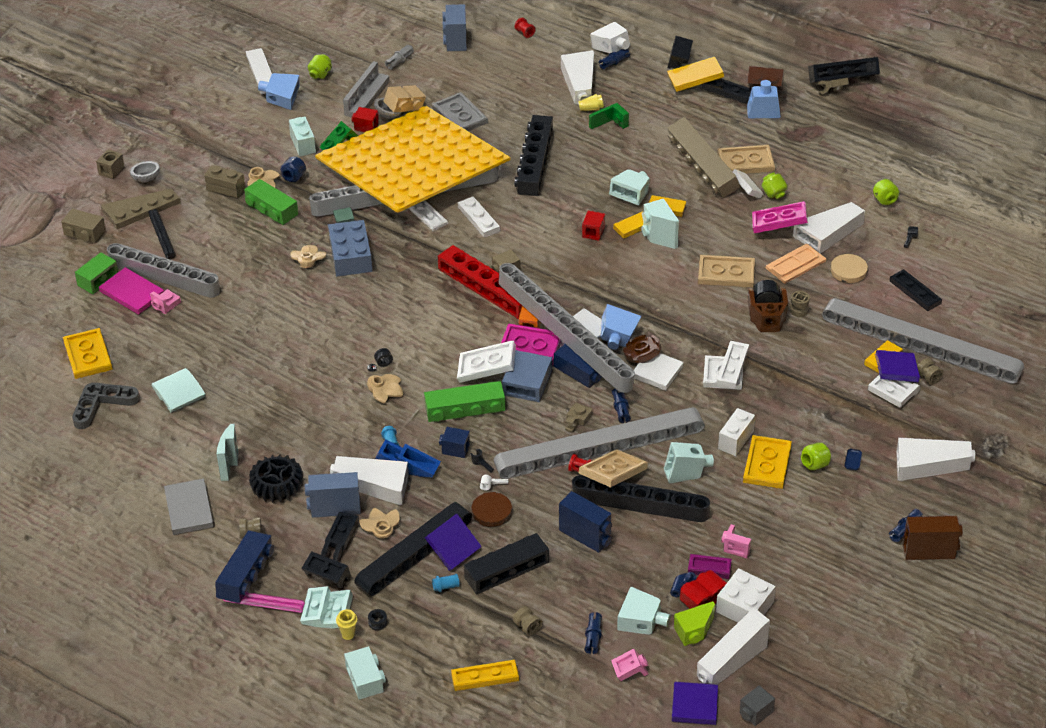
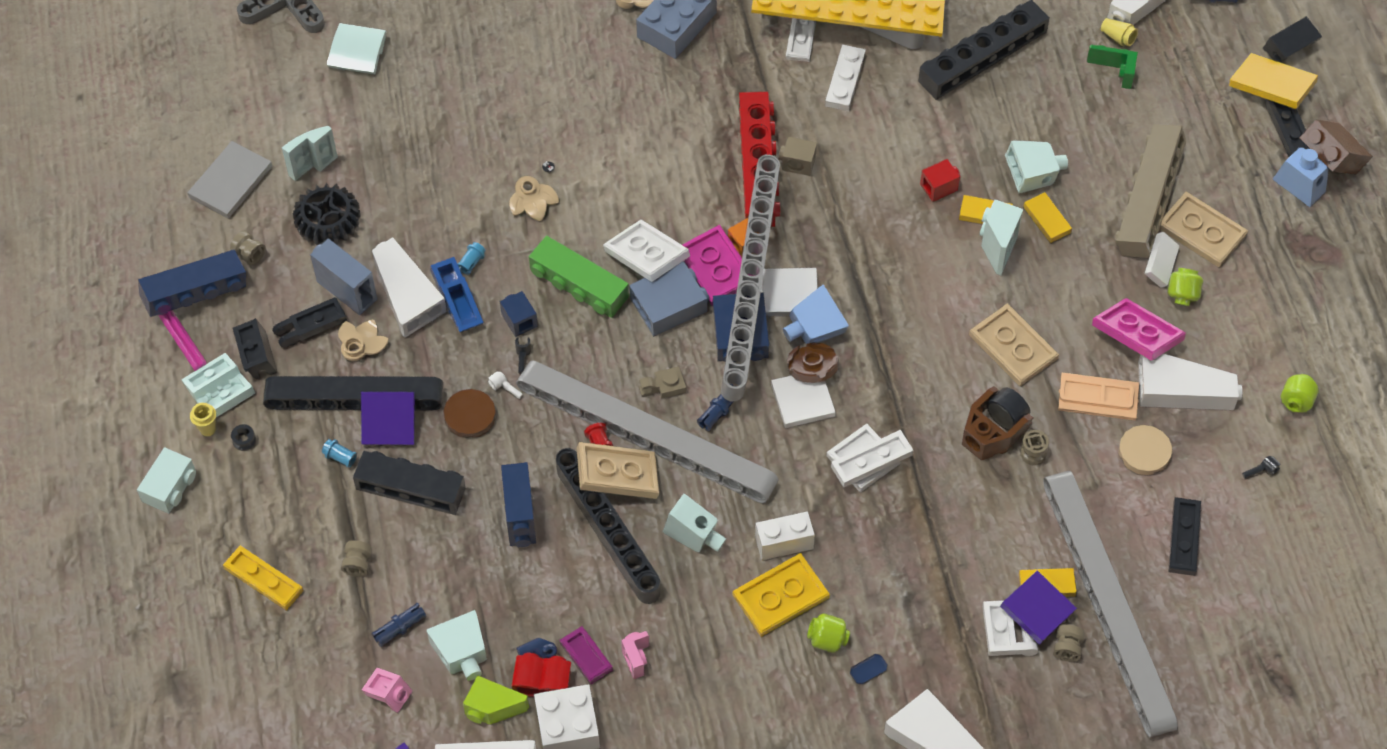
camera: 45 degrees right, 15 degrees up
black bush [374,348,393,367] -> none

